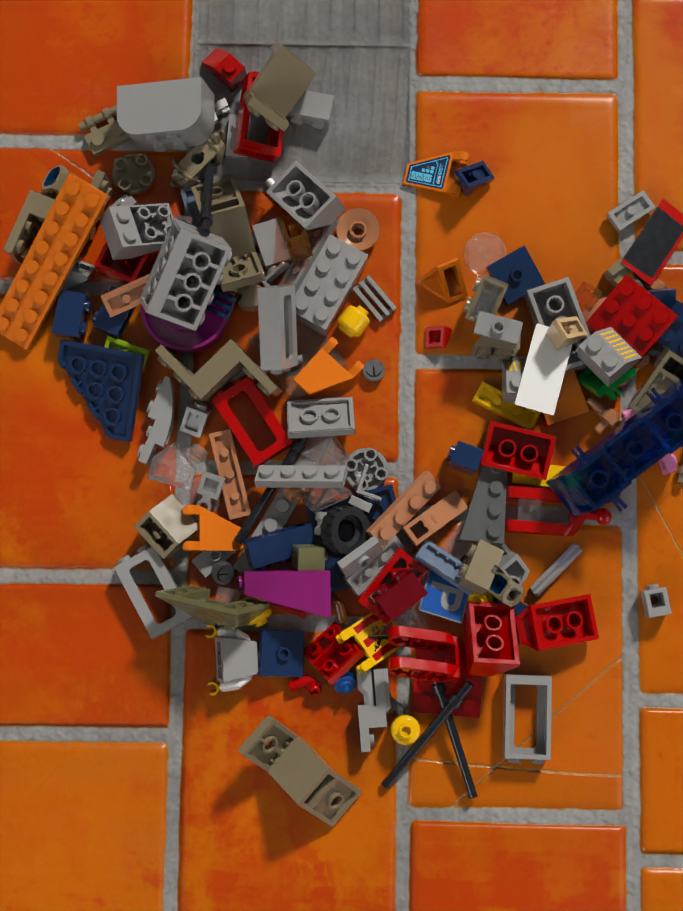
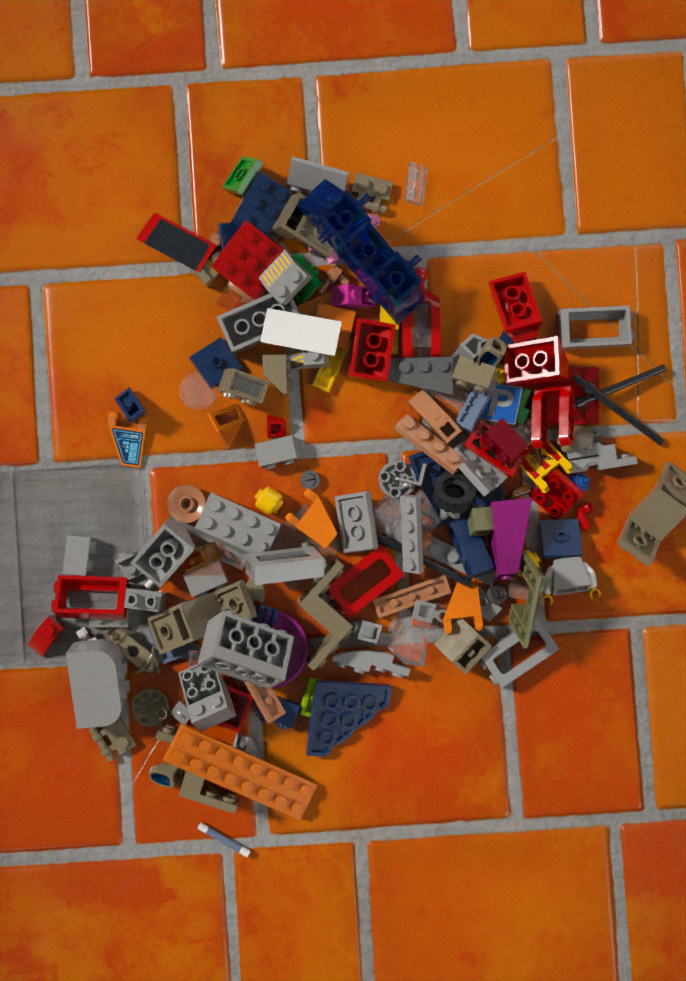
camera: 90 degrees left, 5 degrees up
dark blue brick [51,290,92,341] -> none
black bar [199,160,215,237] -> none
dark tan bracket [243,40,317,132] -> none
light grey bracket [262,261,290,287] -> none
light grey tile [348,495,373,514] -> none
light grey tile [352,275,397,323] -> none
yellow head [390,714,420,745] -> none
dark blue brick [446,441,484,476] -> none
light grey plate [473,311,523,345] -> none
light grey axle [529,543,582,596] -> none
tan slope [547,316,588,351] -> none
light grey plate [606,190,656,233] -> none
light grey brick [640,583,672,618] -> none
none -> light grey bracket [115,550,143,580]
none -> light grey hips [124,588,168,612]
none -> light grey brick [254,435,298,470]
none -> orange tile [315,303,356,350]
none -> dark pink slope [332,284,375,308]
none -> dark green slope [518,389,534,425]
none -> dark tan dish [555,425,594,452]

